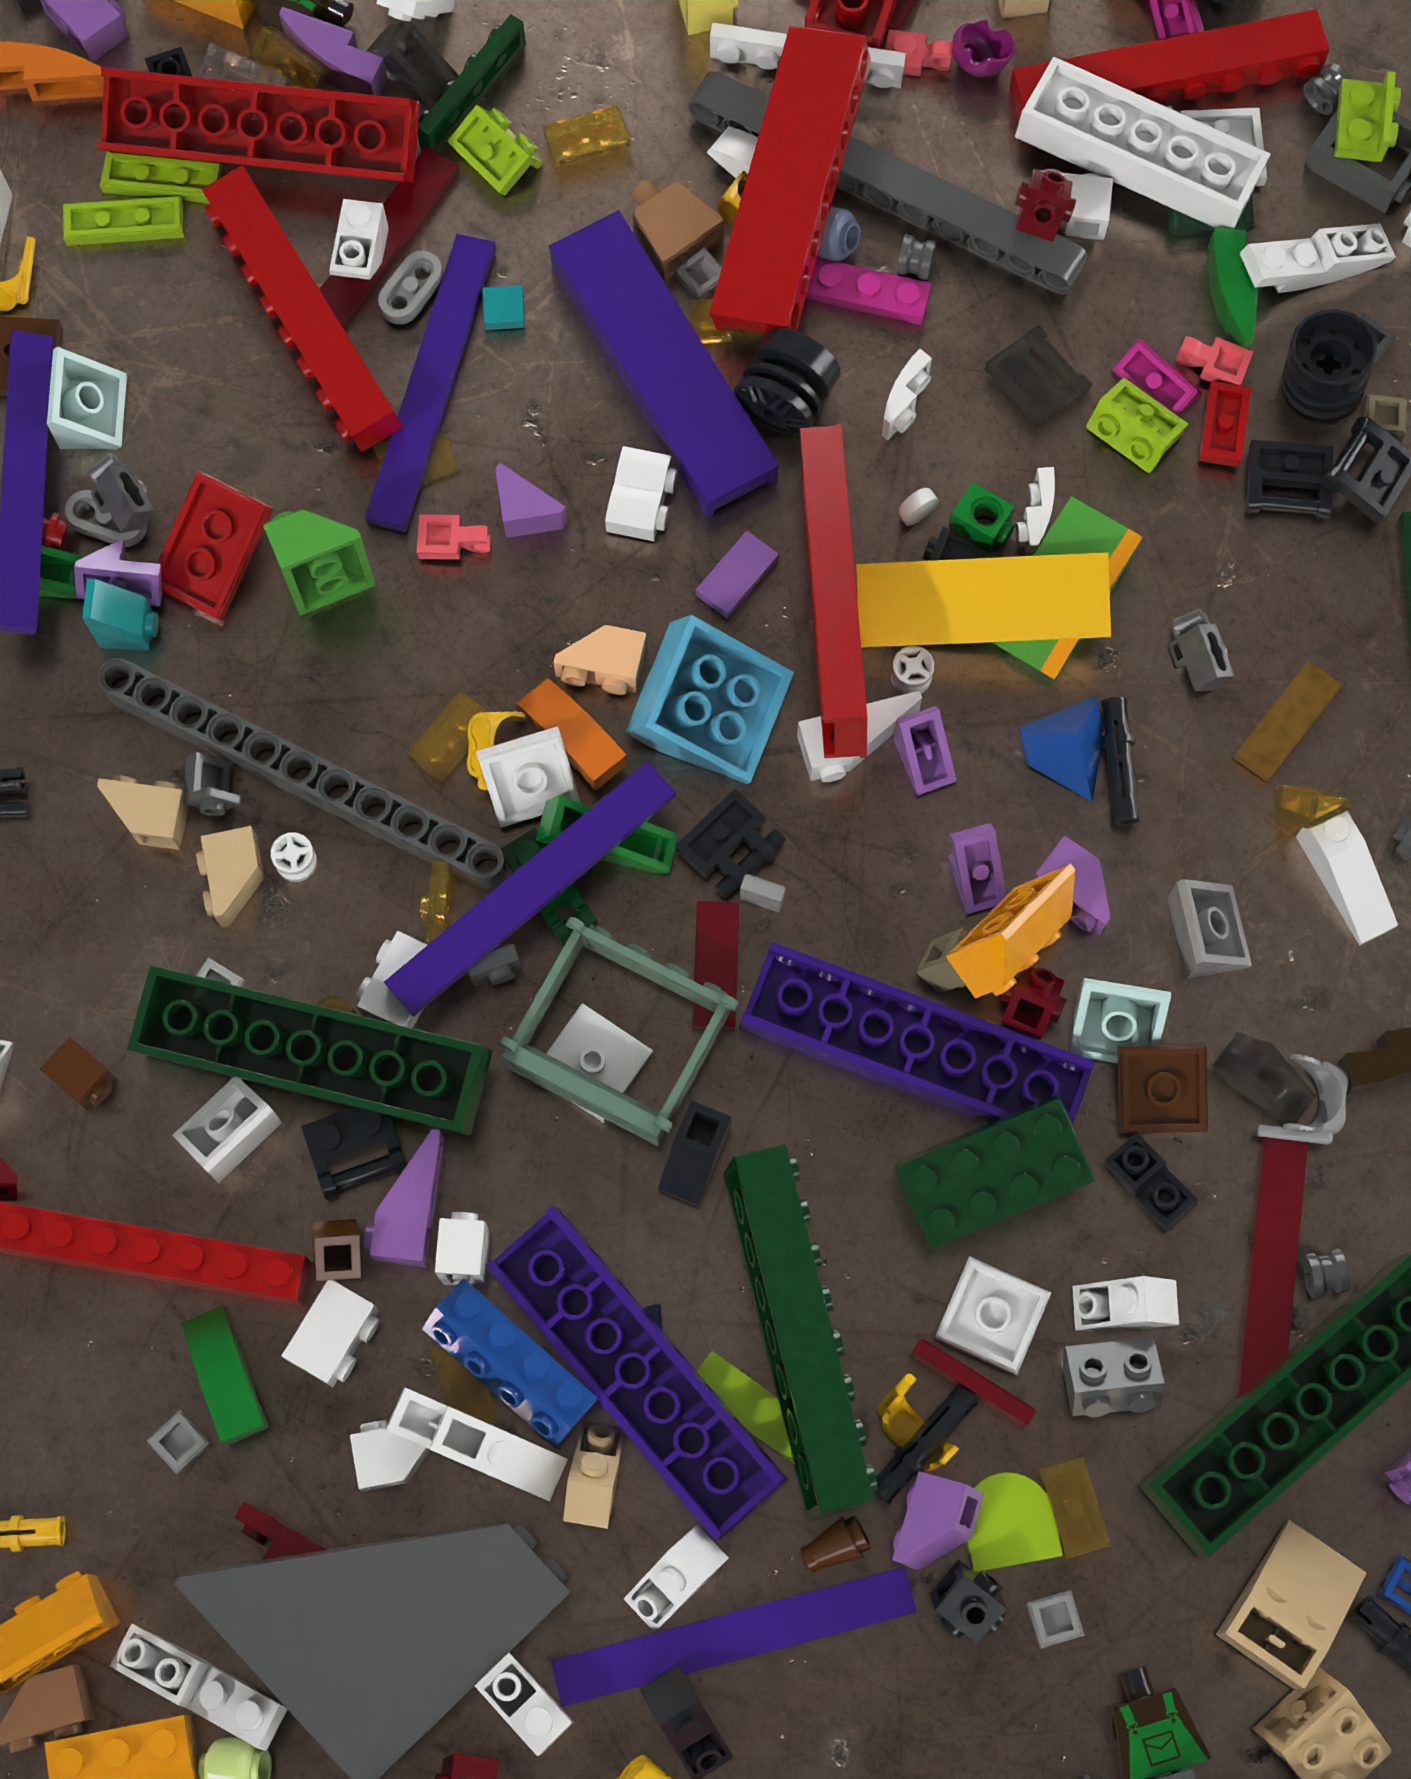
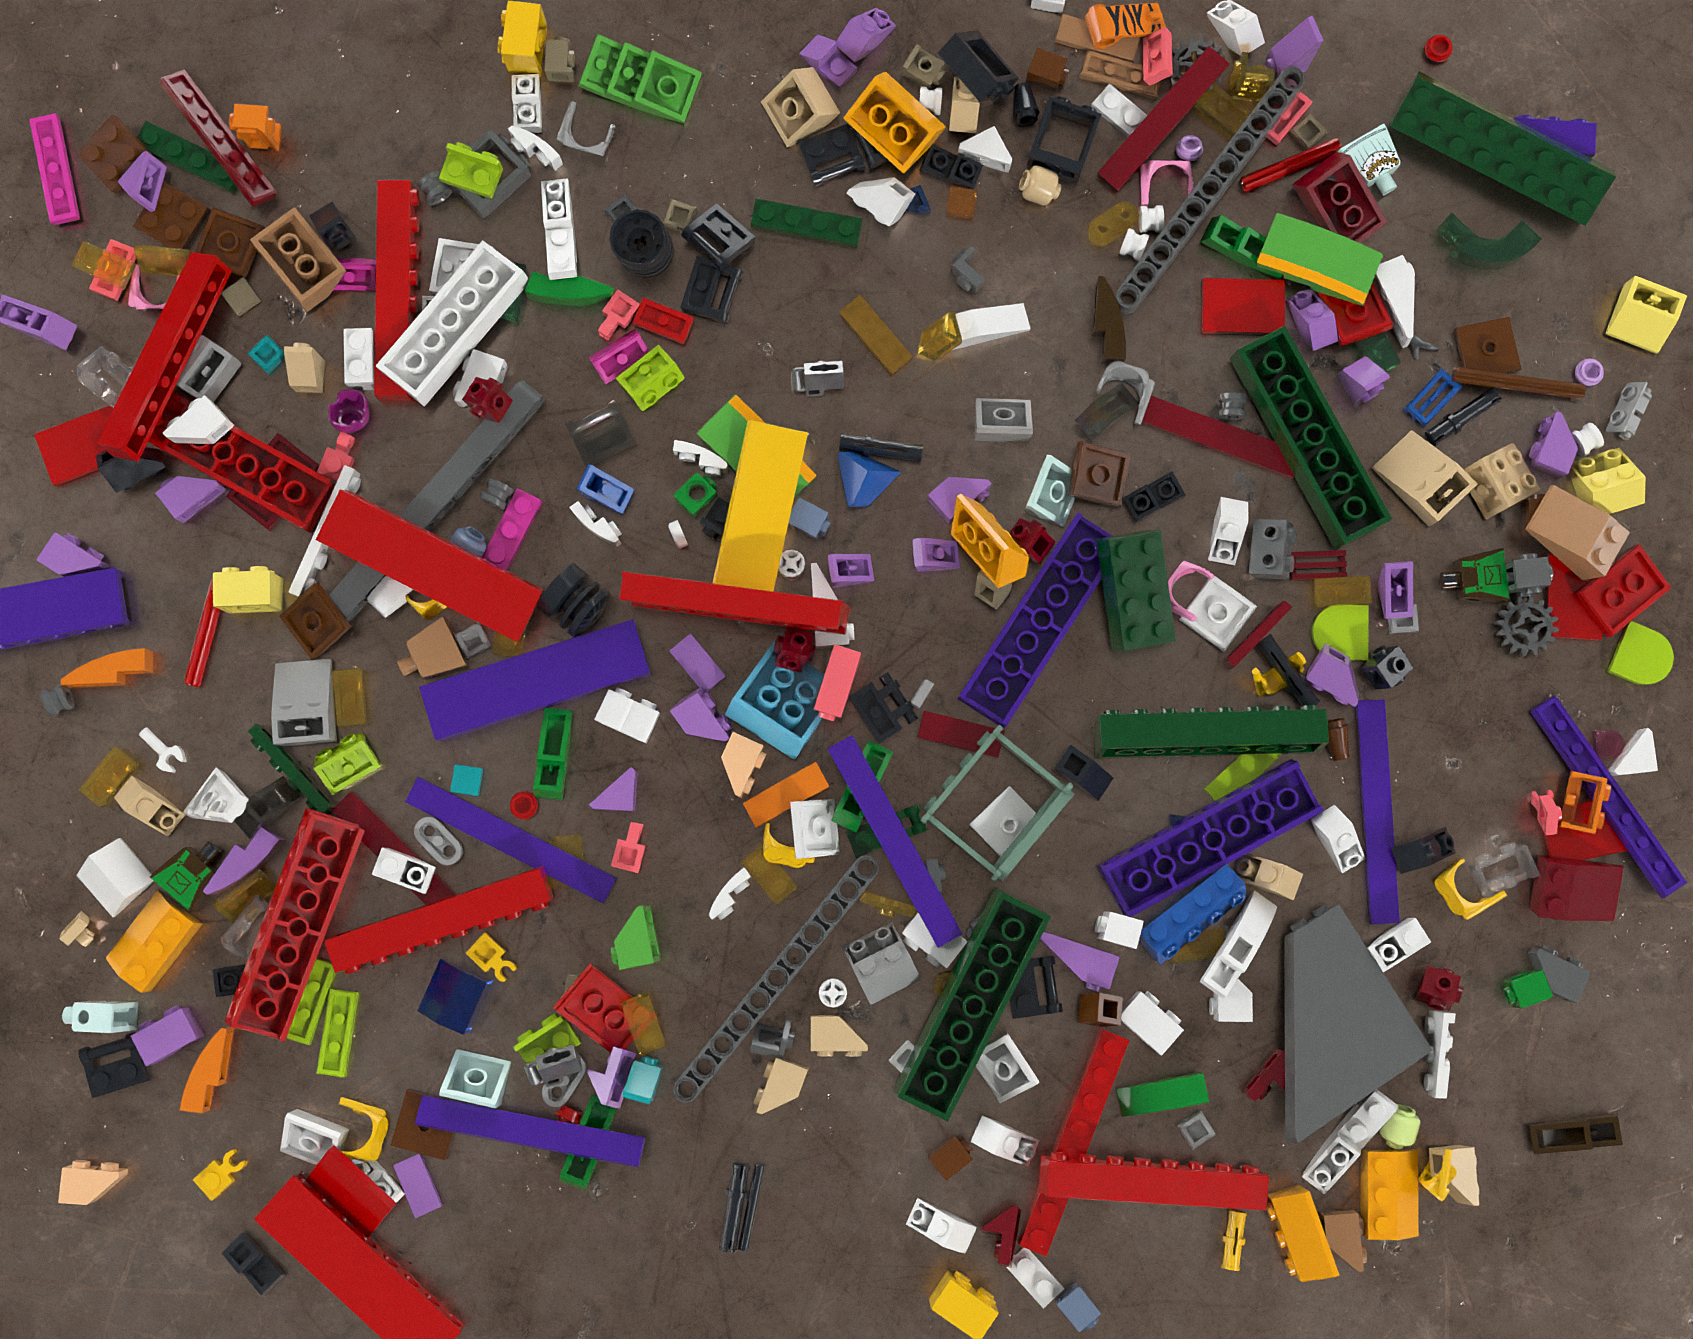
camera: 80 degrees left, 10 degrees up
none -> light grey slope [271,659,337,747]
none -> reddish brown plate [279,582,352,660]
none -> white brick [344,328,375,390]
none -> clear blue slope [417,959,492,1035]
none -> yellow plate [466,932,518,982]
none -> red plate [510,791,538,819]
none -> lime bracket [513,1013,582,1070]
none -> green slope [533,708,573,800]
none -> slope [577,464,634,514]
none -> clear yellow plate [620,992,666,1056]
none -> medium lavender slope [670,687,732,741]
none -> white slope [709,868,752,920]
none -> dark red brick [773,626,816,673]
none -> sand blue brick [788,498,831,541]
none -> coral slope [814,644,862,722]
none -> light grey slope [842,922,921,1005]
none -> white slope [971,1115,1040,1166]
none -> red brick [1038,1152,1269,1210]
none -> bright pink helmet [1168,561,1214,622]
none -> dark red tile [1290,550,1348,581]
none -> medium lavender slope [1377,561,1413,619]

